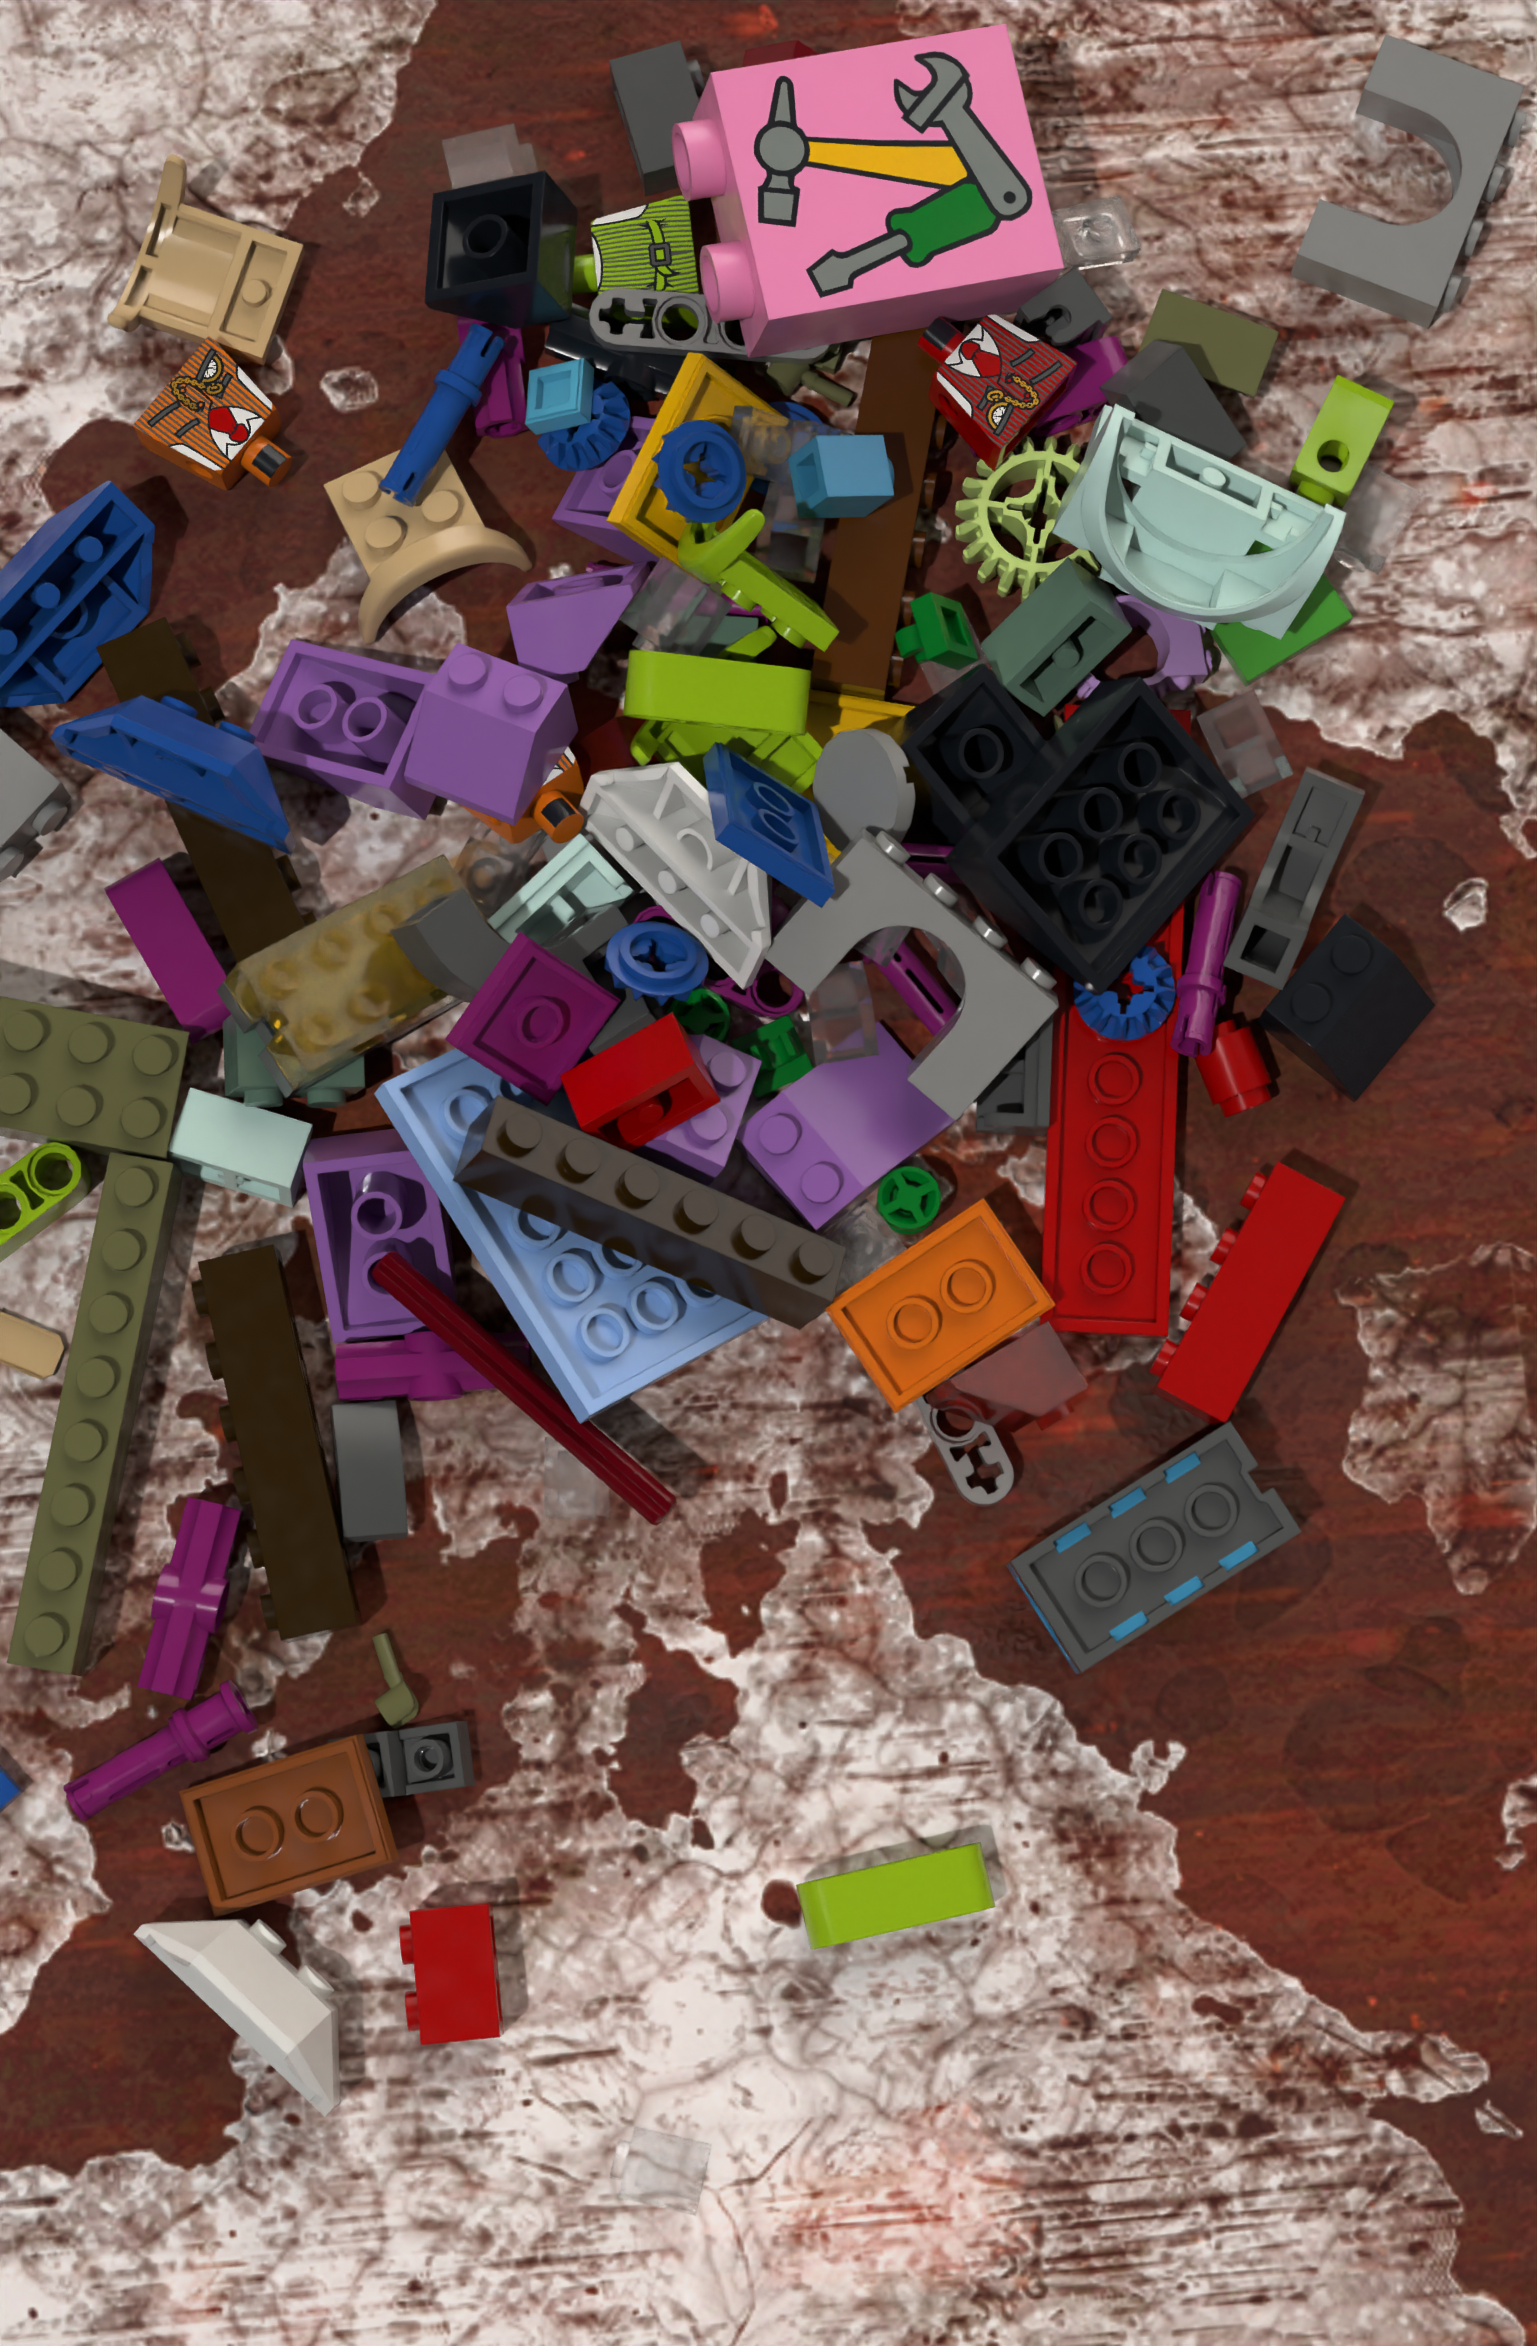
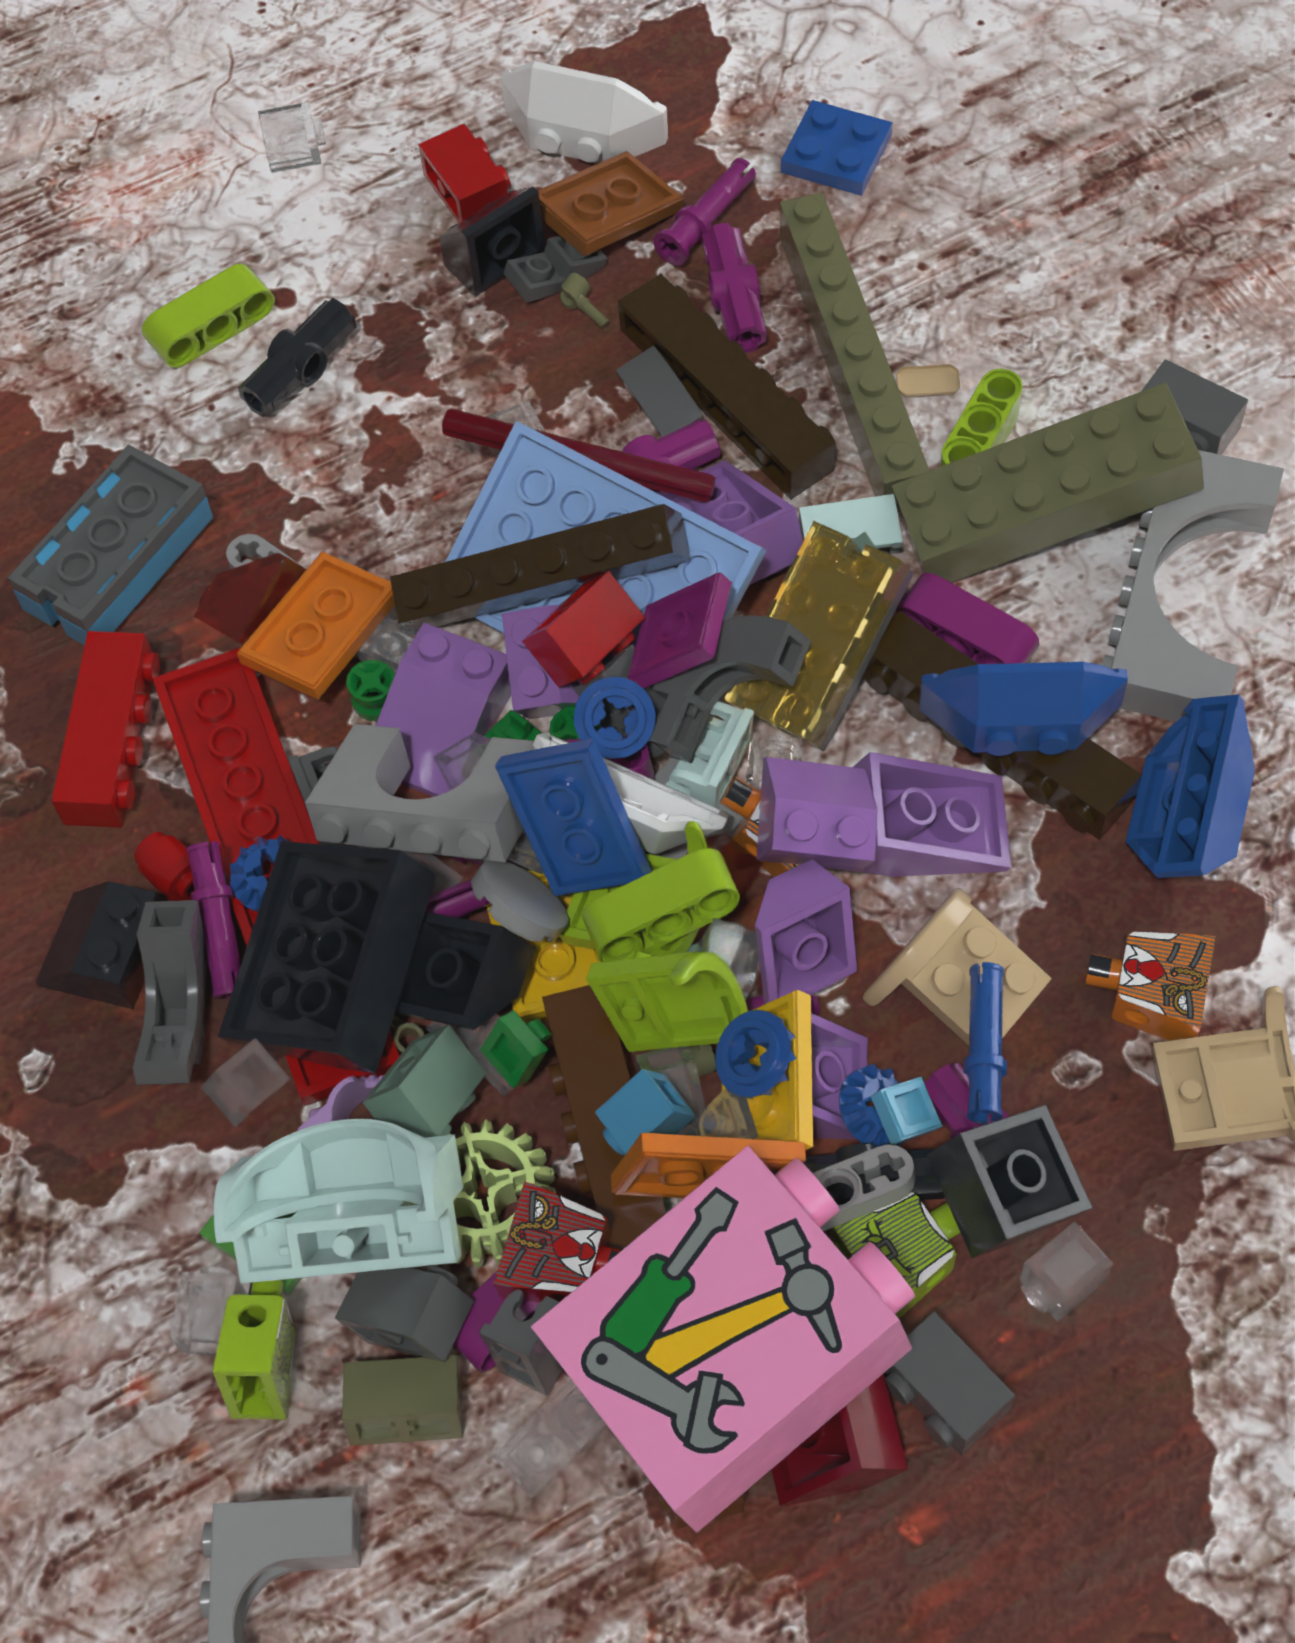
camera: 160 degrees right, 20 degrees down
none -> black piece [238,298,357,417]
none -> black slope [439,186,545,297]
none -> orange tile [611,1133,806,1198]

